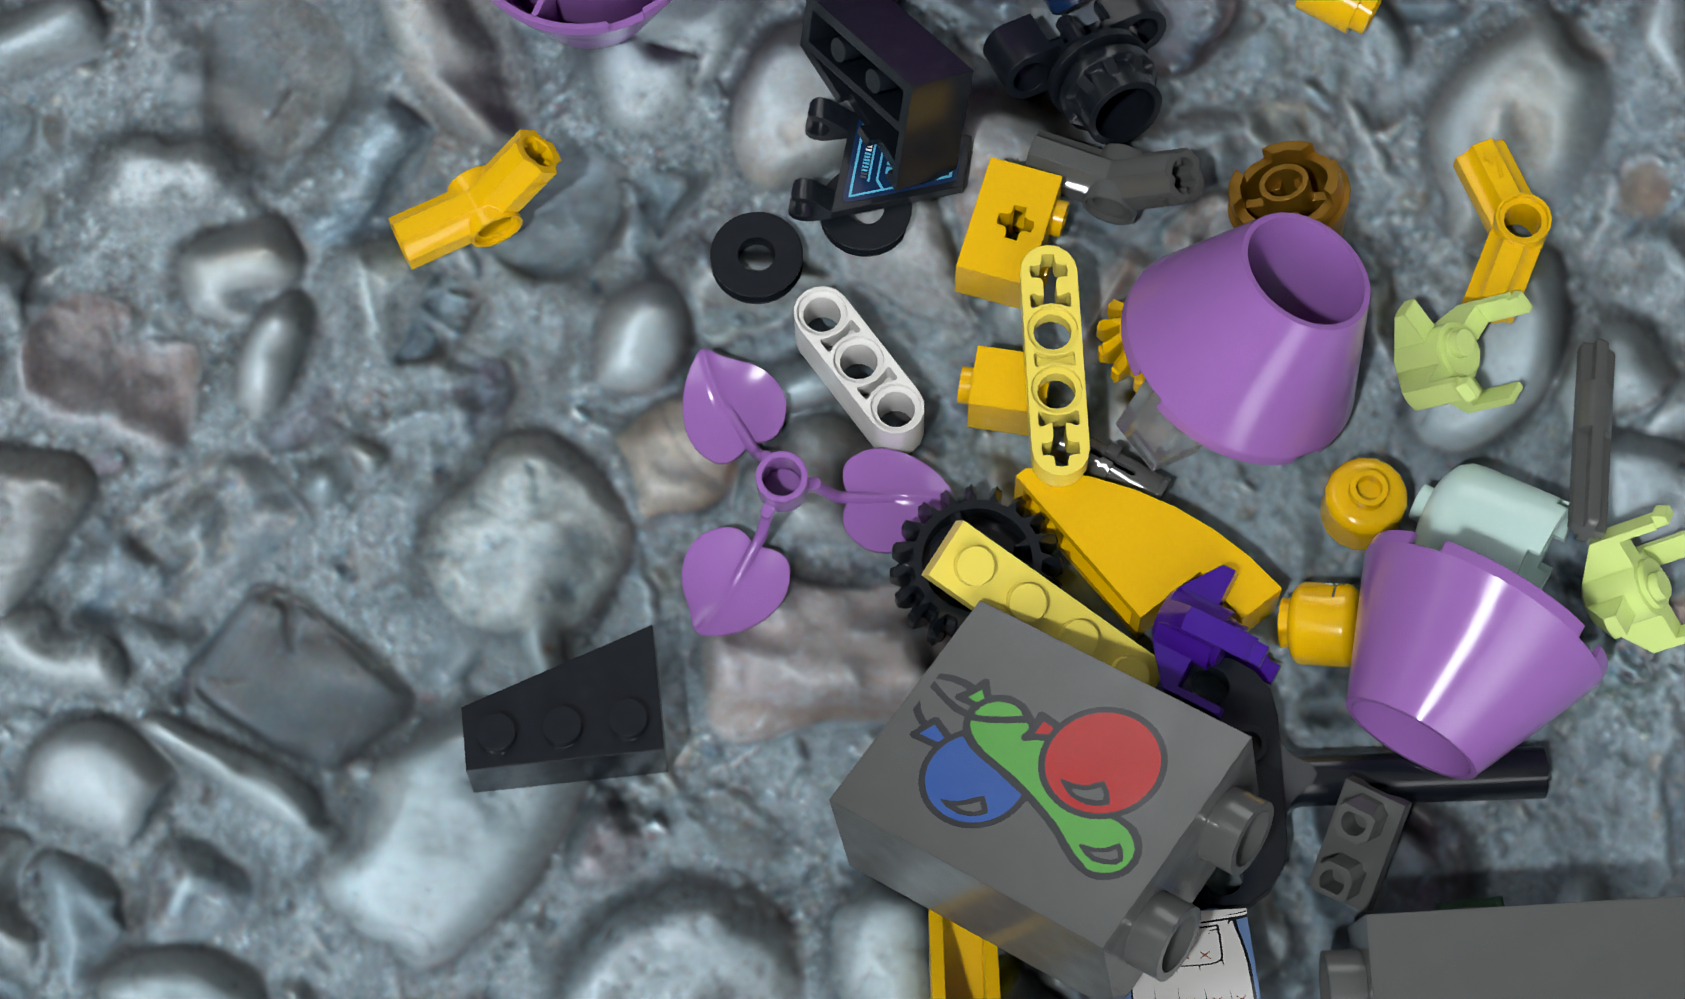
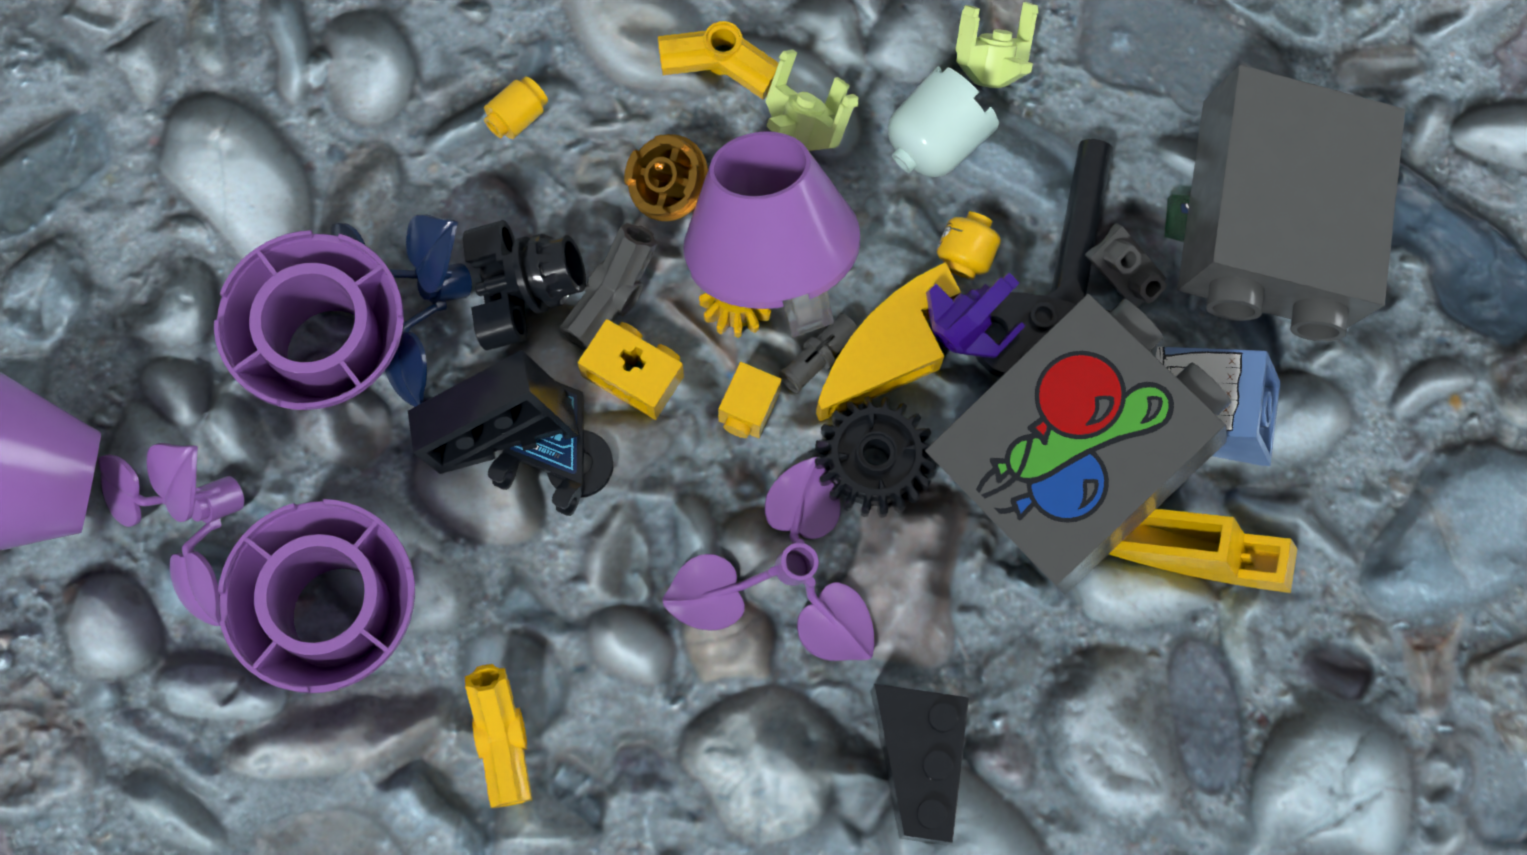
camera: 80 degrees left, 5 degrees up
black piece [710,212,803,304] -> none
white beam [794,286,924,454] -> none
light yellow plate [921,520,1160,688] -> none
light yellow beam [1019,245,1090,487] -> none
yellow head [1320,457,1407,550] -> none
medium lavender cone [1346,530,1608,780] -> none
dark grey axle [1567,338,1615,543] -> none

